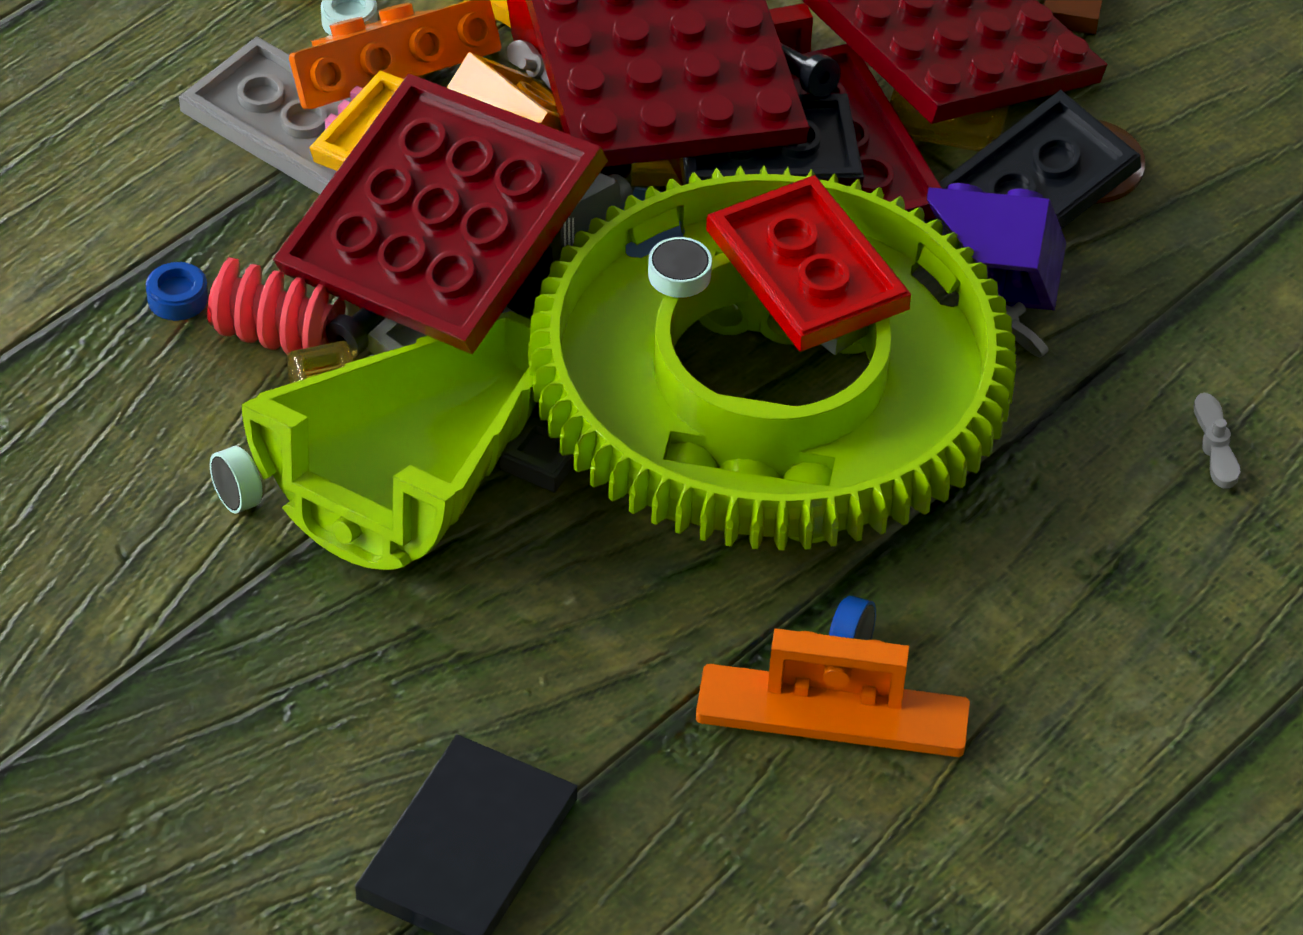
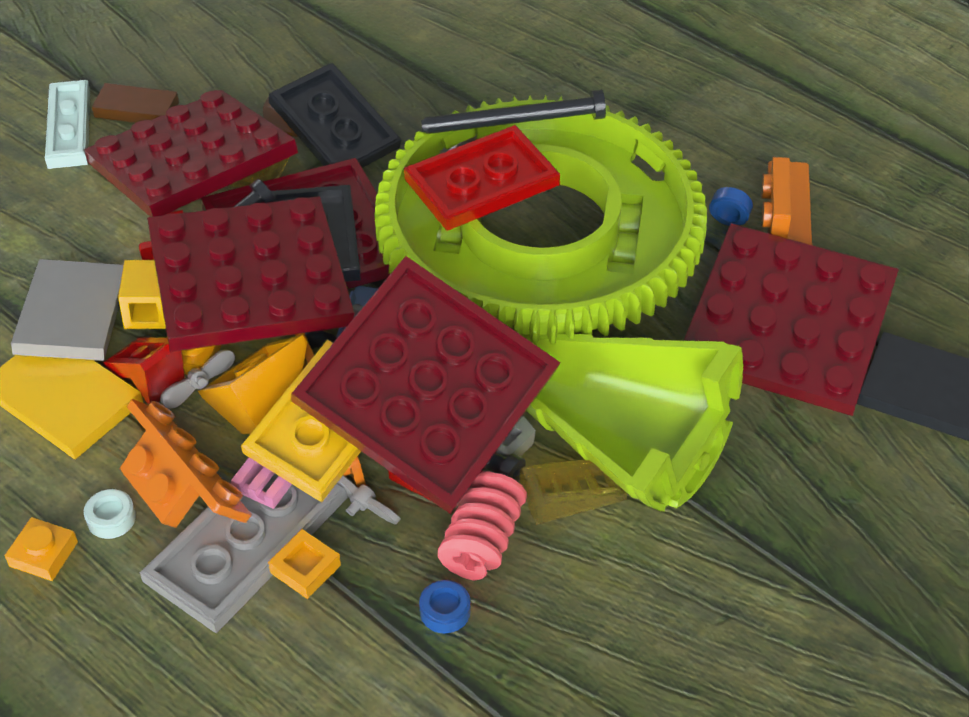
camera: 90 degrees left, 0 degrees up
light aqua tile [210,446,263,514] -> none
tile [648,237,712,298] -> none
dark purple slope [927,183,1066,311] -> none
light grey piece [1193,392,1241,489] -> none
none -> light orange plate [268,529,341,599]
none -> black bar [421,89,606,134]
none -> dark red plate [684,223,899,416]

